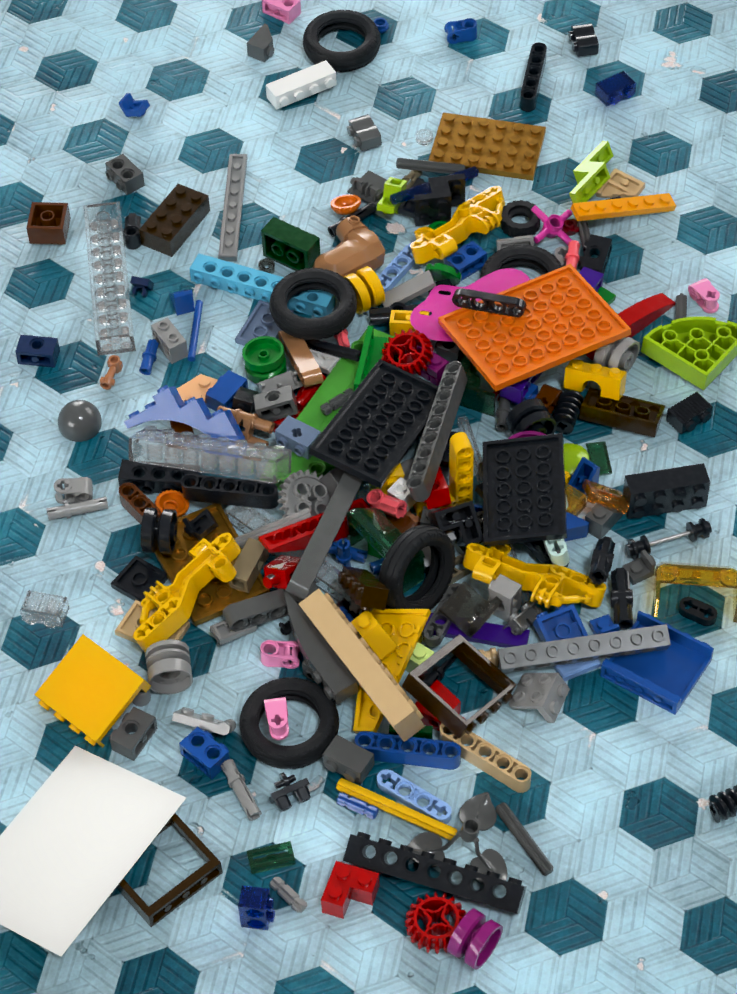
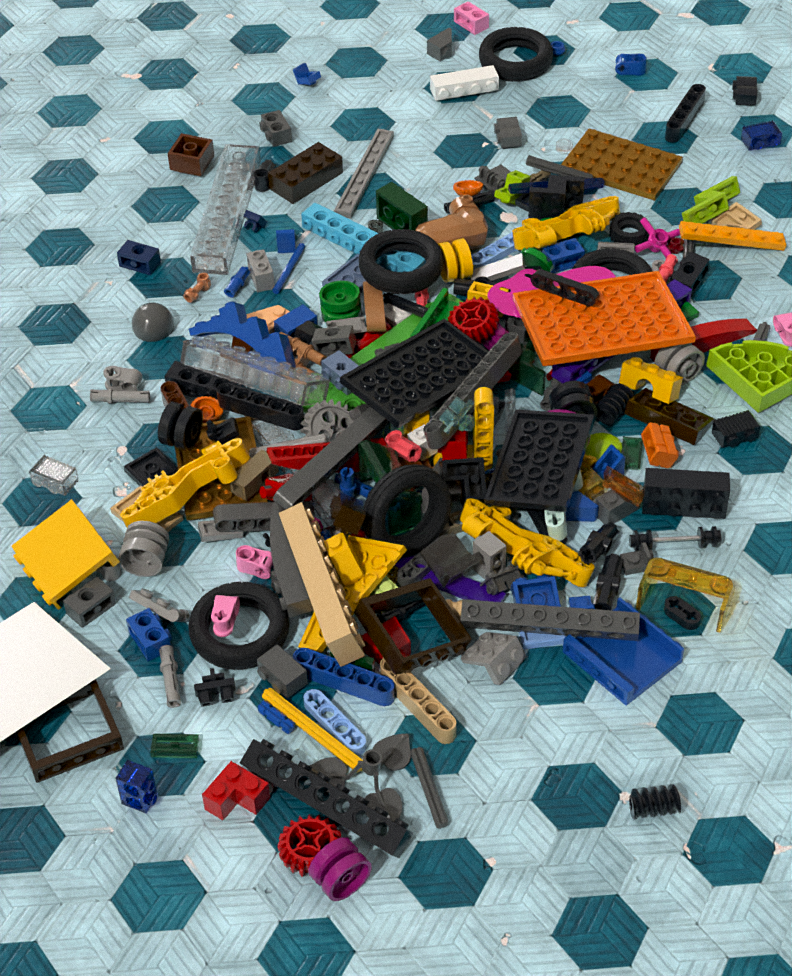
camera: 15 degrees right, 5 degrees down
light grey axle [270,877,307,913] -> none
none -> clear light blue hips [439,396,475,434]
none -> orange brick [641,422,679,468]

